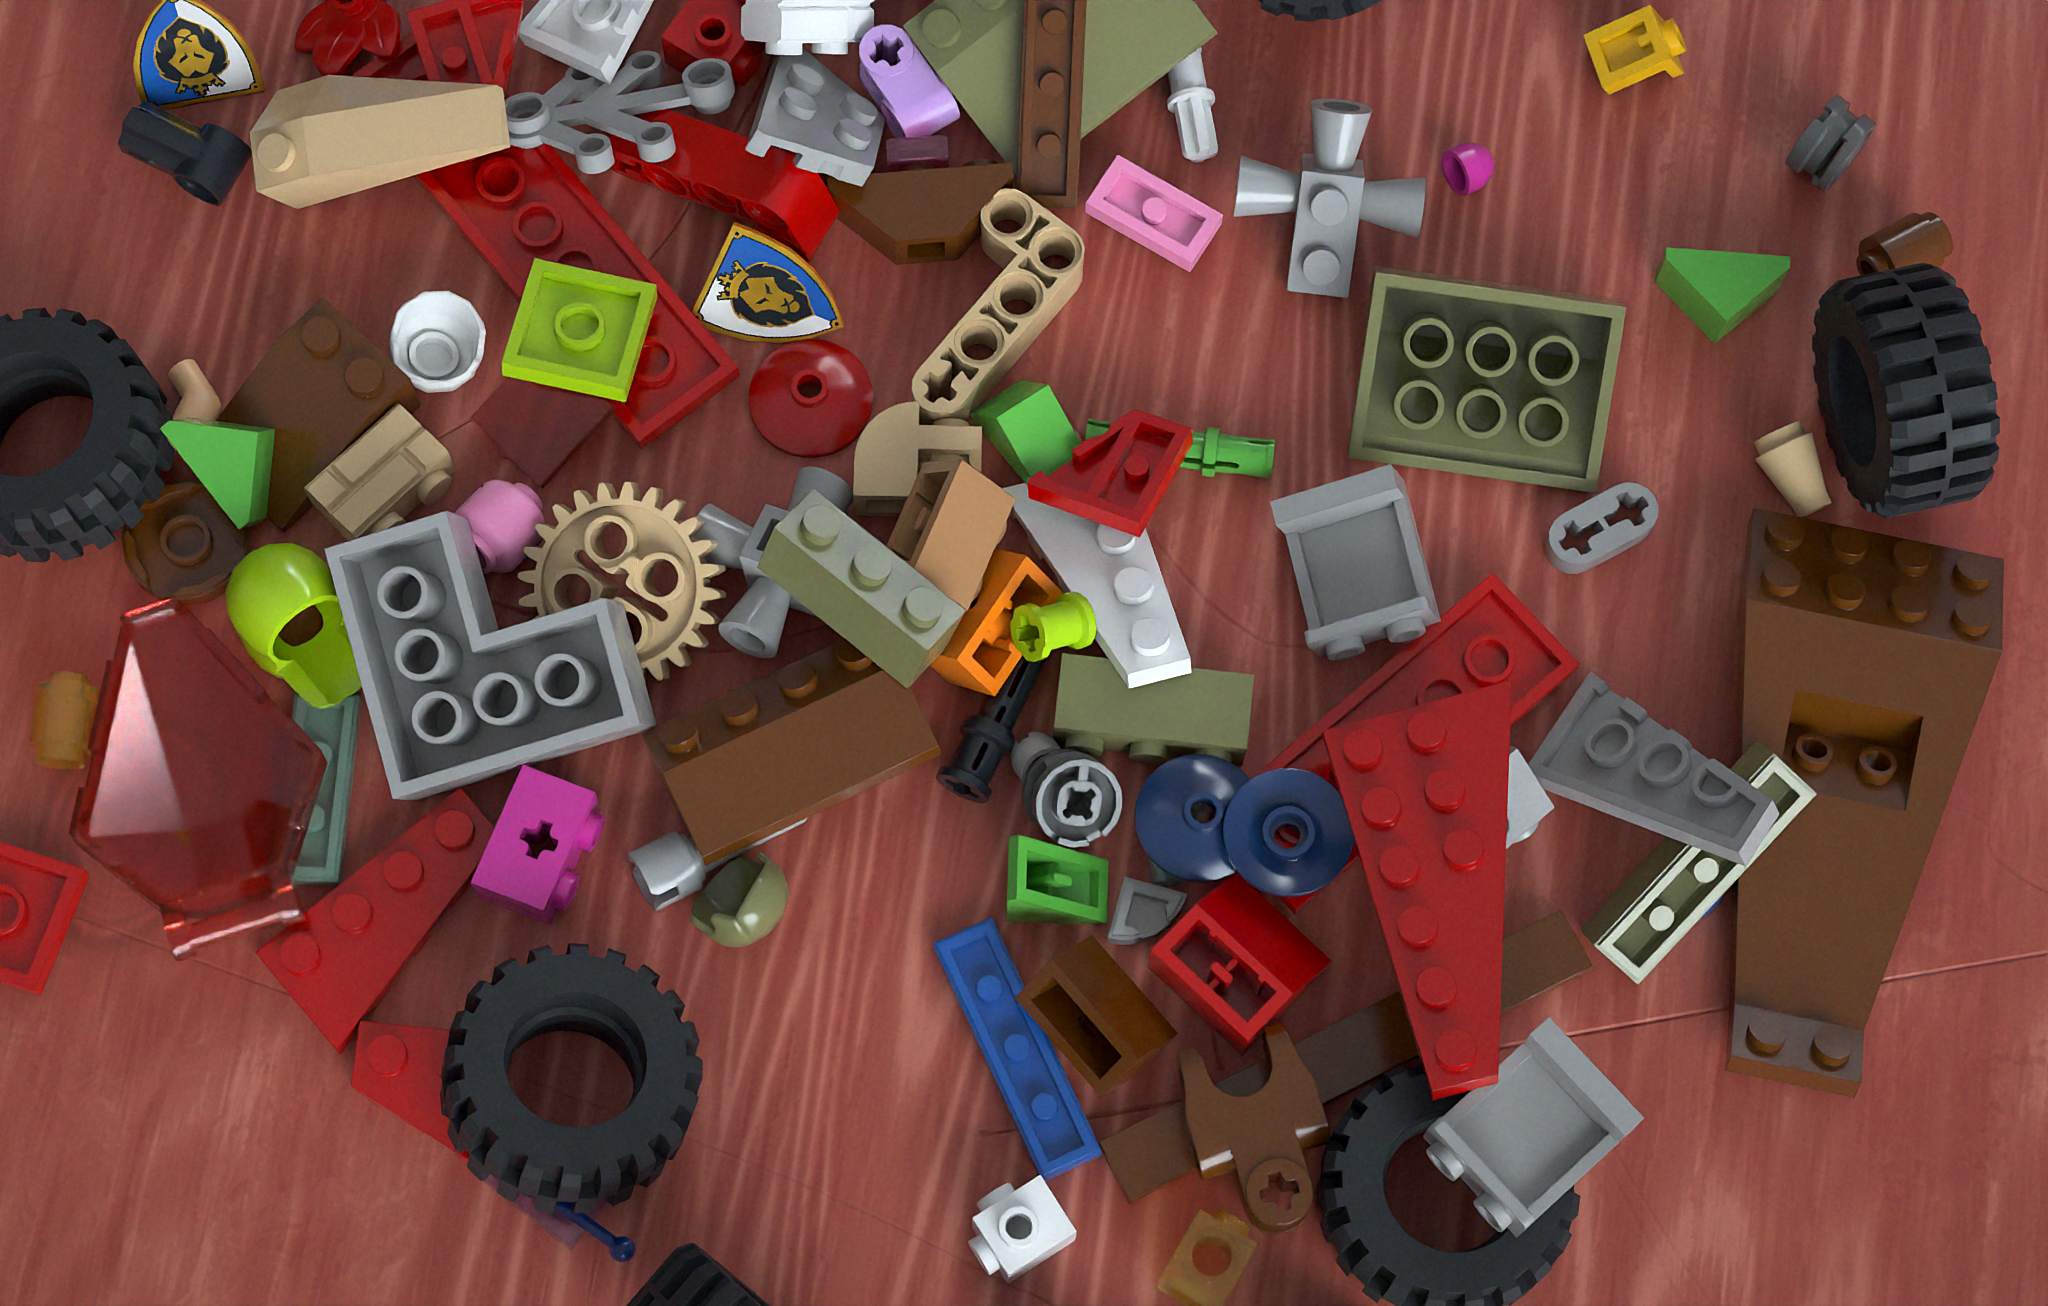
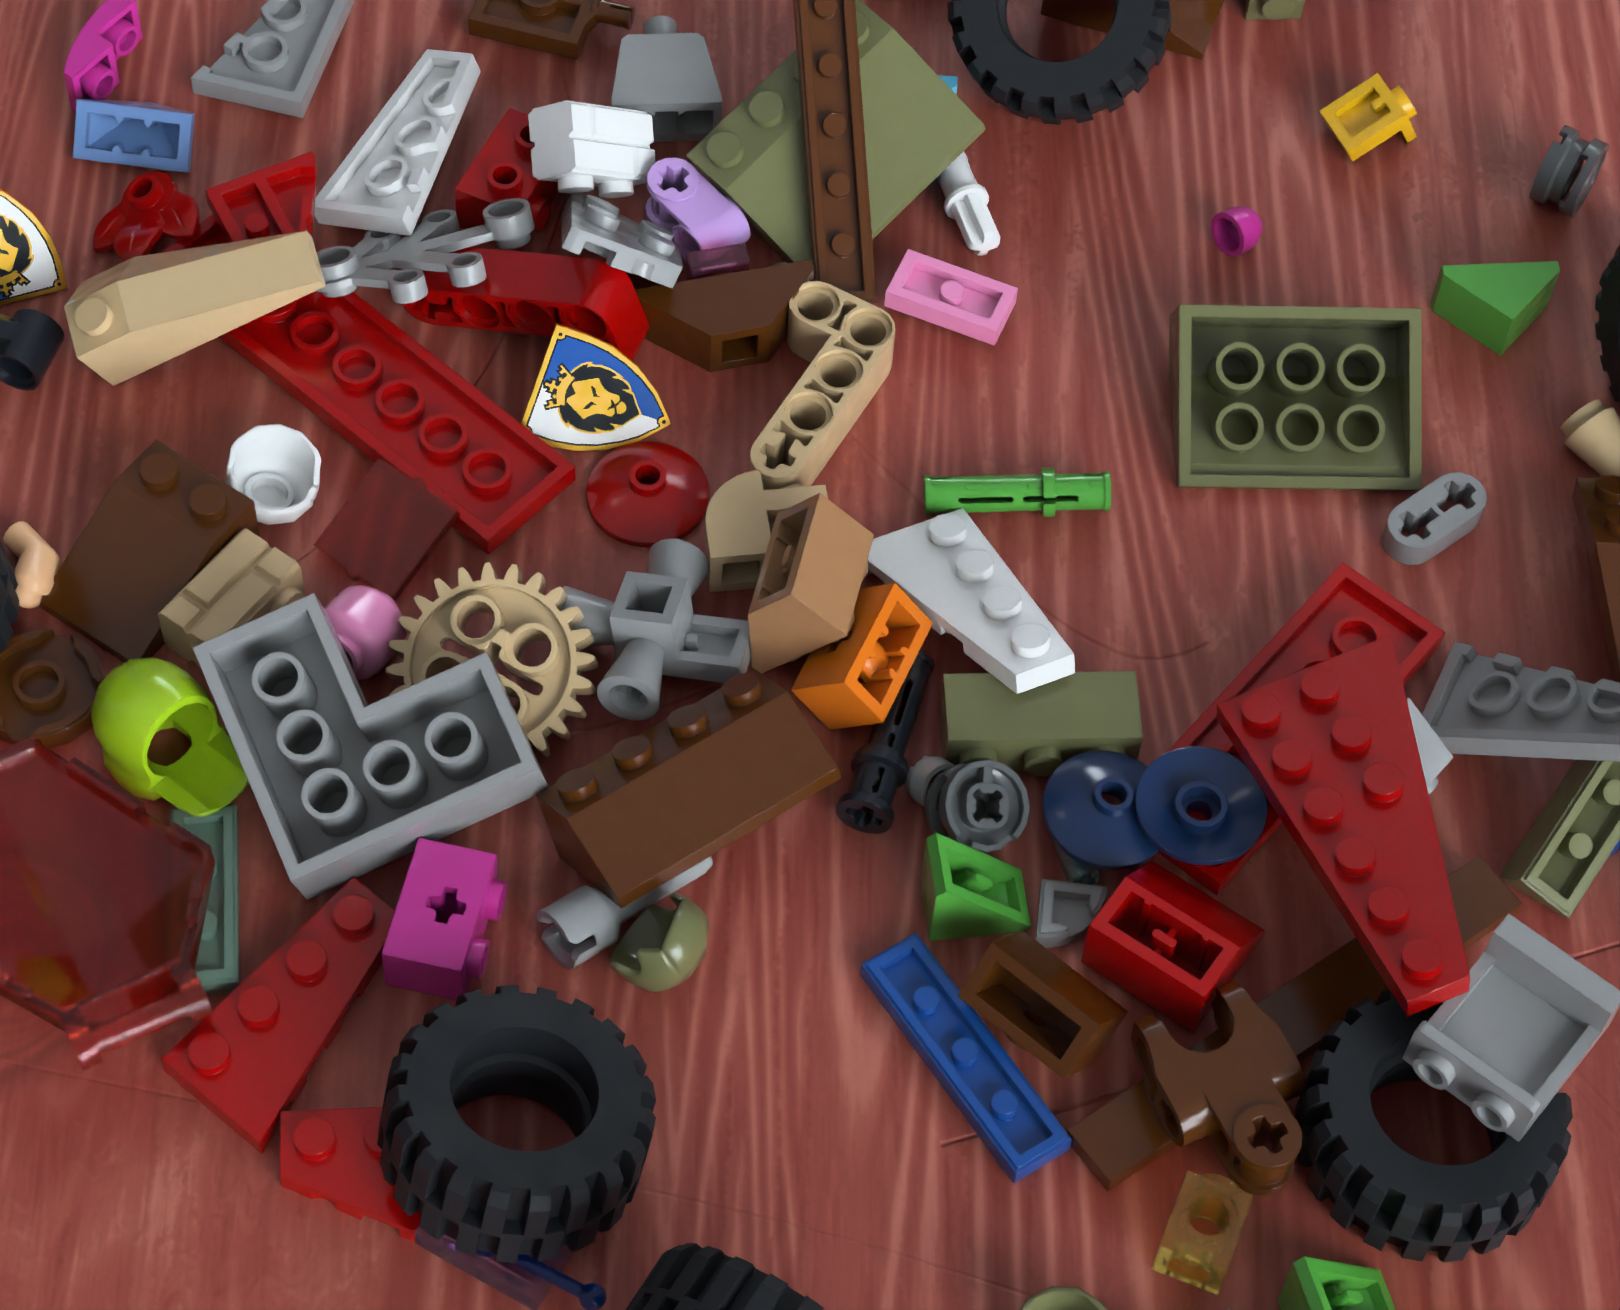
camera: 10 degrees left, 15 degrees down
bright green slope [160,417,275,530] -> none
lime plate [501,258,657,402] -> none
olive brick [757,489,966,689] -> none
white brick [968,1175,1077,1283] -> none
bright green slope [969,380,1081,484] -> none
lime bush [1010,591,1097,662] -> none
red wing [1027,408,1193,538] -> none
light grey brick [1233,98,1426,298] -> none
light grey panel [1270,464,1441,661] -> none

